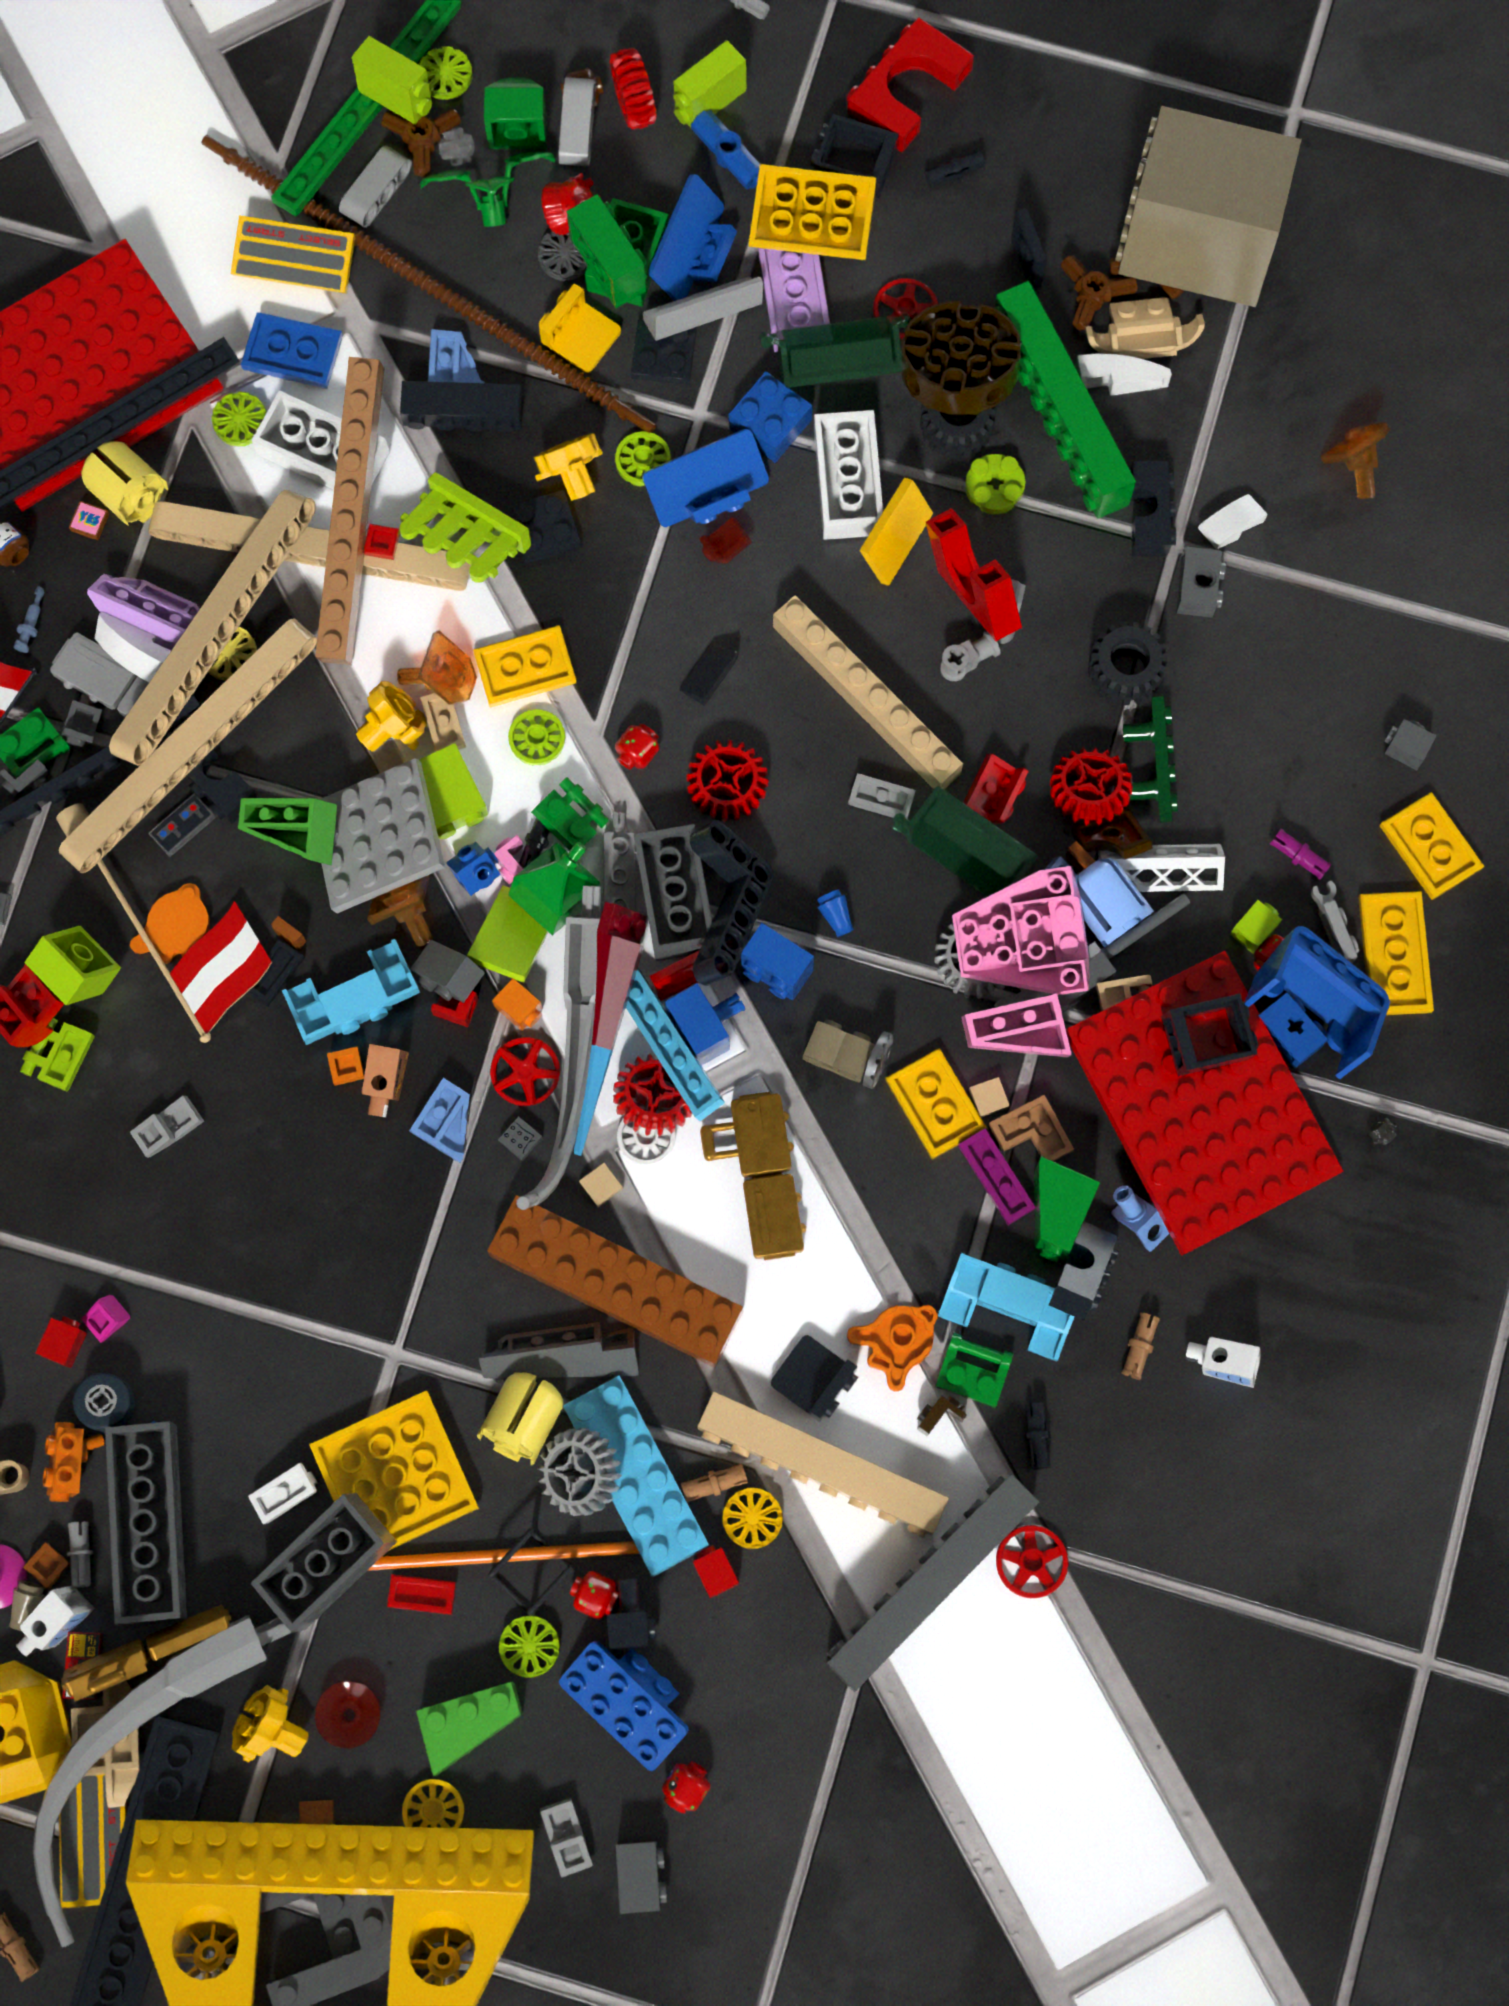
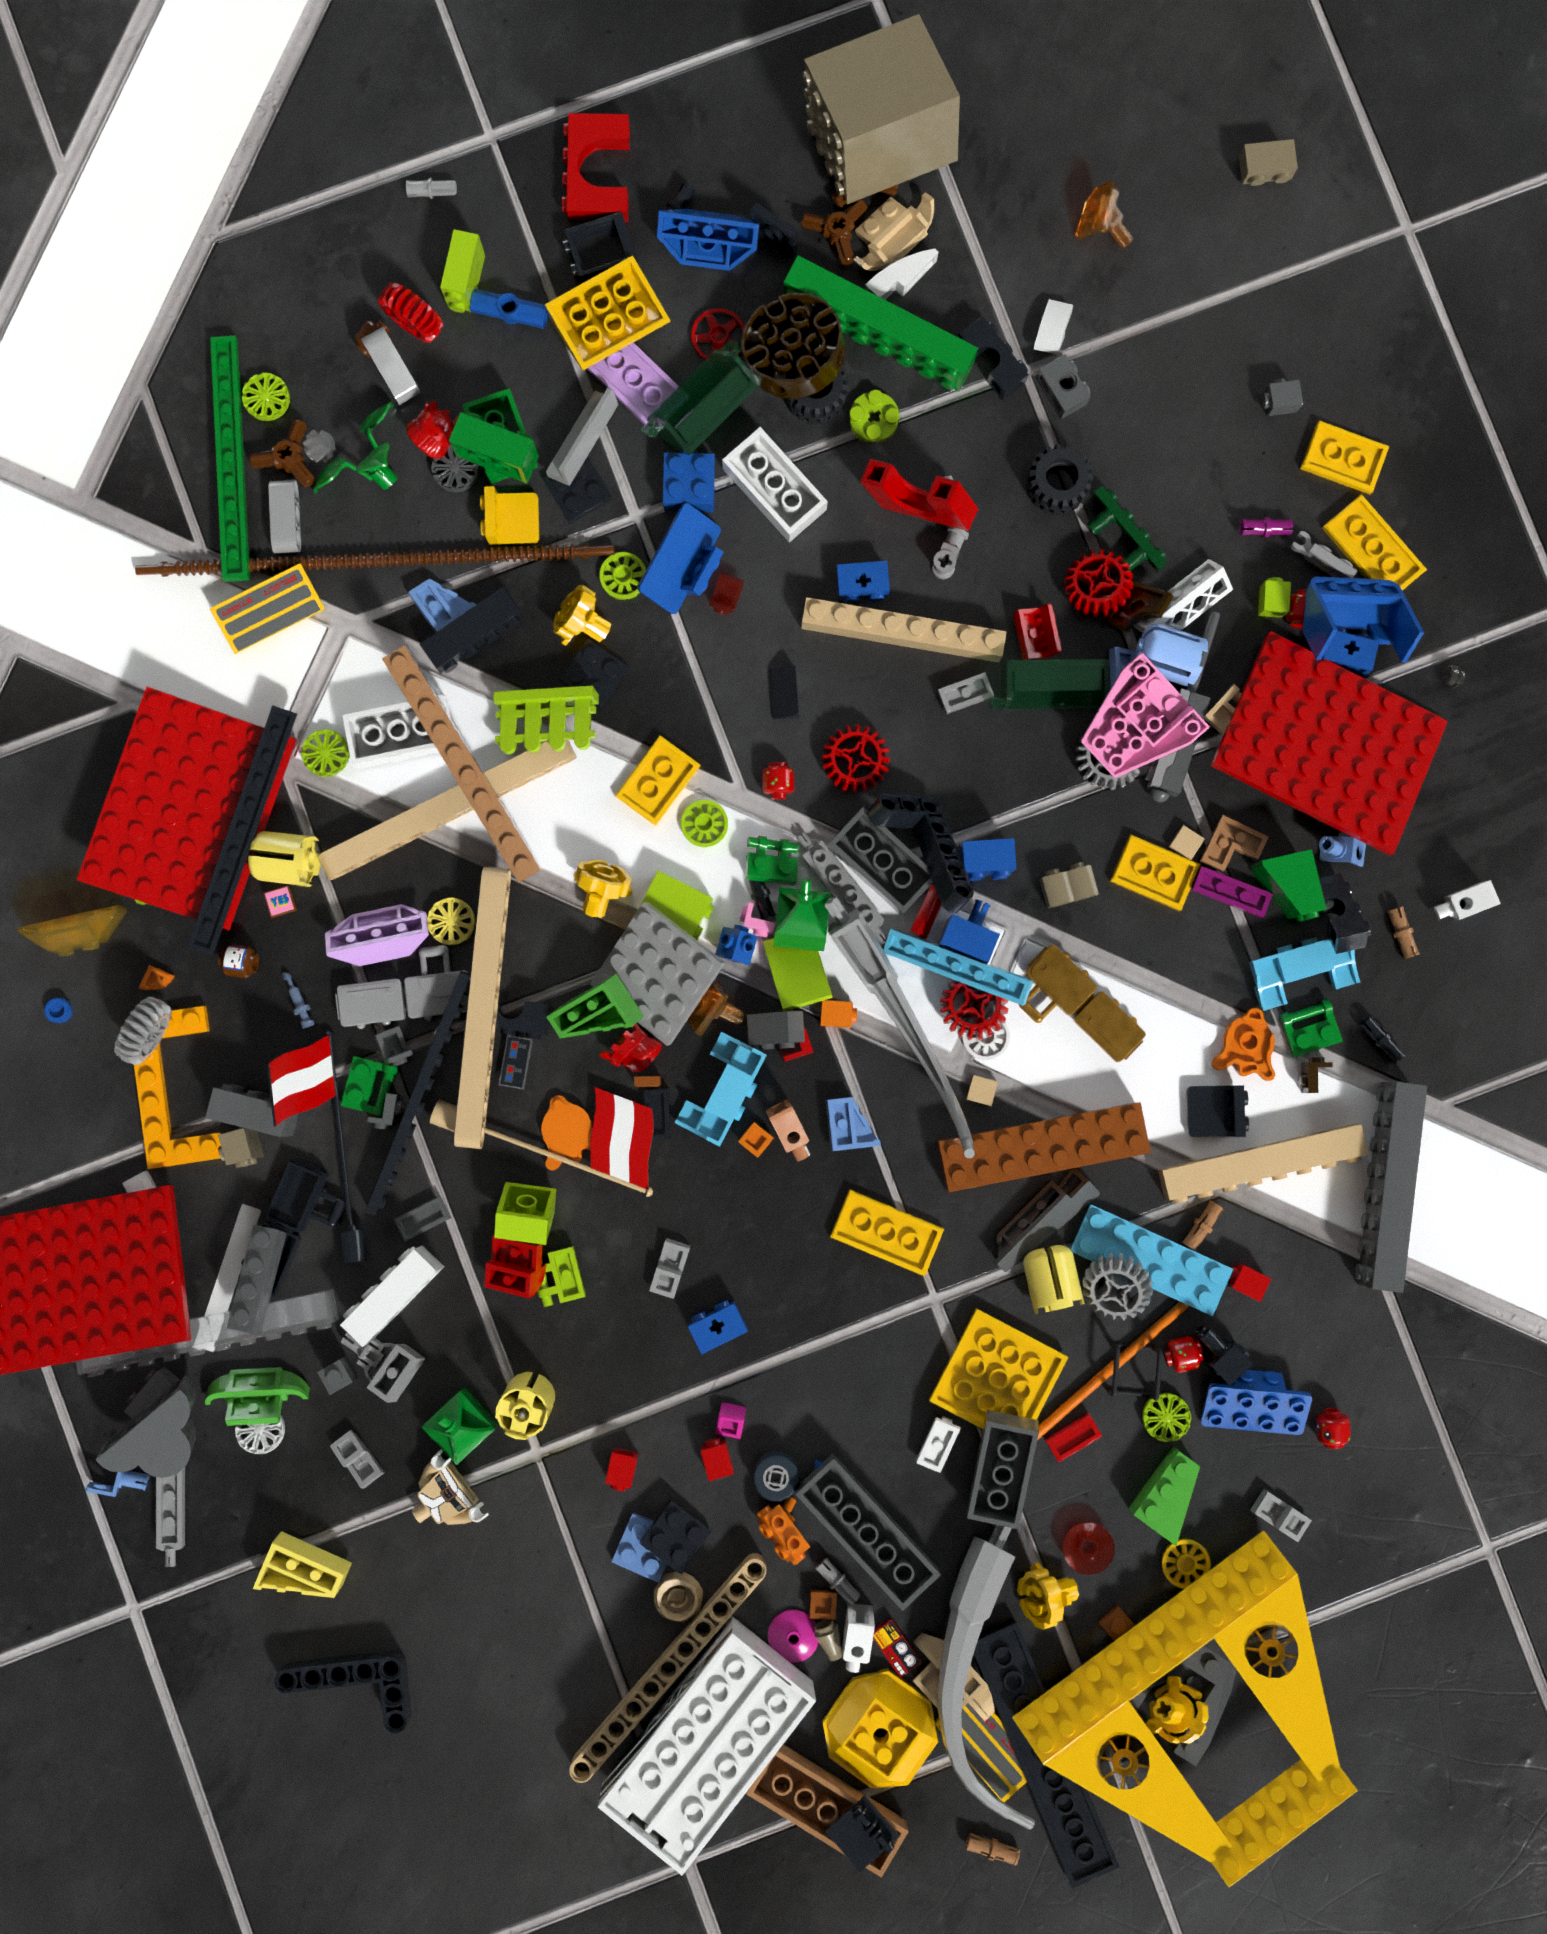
camera: 45 degrees left, 10 degrees up
pearl gold piece [61,1605,231,1701] -> none
white slope [95,612,171,682] -> none
tan beam [109,490,315,766] -> none
blue plate [241,312,343,389] -> none
lime brick [352,36,432,124] -> none
red tile [363,524,400,560] -> none
clear orange piece [397,630,477,705] -> none
tan plate [420,689,467,751] -> none
green piece [484,77,547,149] -> none
red wheel [490,1037,560,1106] -> none
dark grey tile [498,1116,543,1161] -> none
plate [574,901,647,1156] -> none
dark grey brick [616,1841,667,1914] -> none
blue bracket [649,174,737,301] -> none
yellow wheel [723,1488,783,1549] -> none
blue cone [817,889,854,937] -> none
yellow tile [860,477,933,586] -> none
flat silver wheel [863,1031,894,1089] -> none
bright pink wedge [961,994,1072,1057] -> none
red wheel [996,1525,1069,1599] -> none
dark orange tile [1065,841,1096,873] -> none
black window [1161,994,1258,1076] -> none
none -> red hair [599,1023,663,1073]
none -> blue wedge [657,209,759,271]
none -> blue brick [688,1300,748,1355]
none -> yellow tile [830,1189,944,1276]
none -> blue brick [836,561,890,603]
none -> yellow piece [1145,1676,1208,1744]

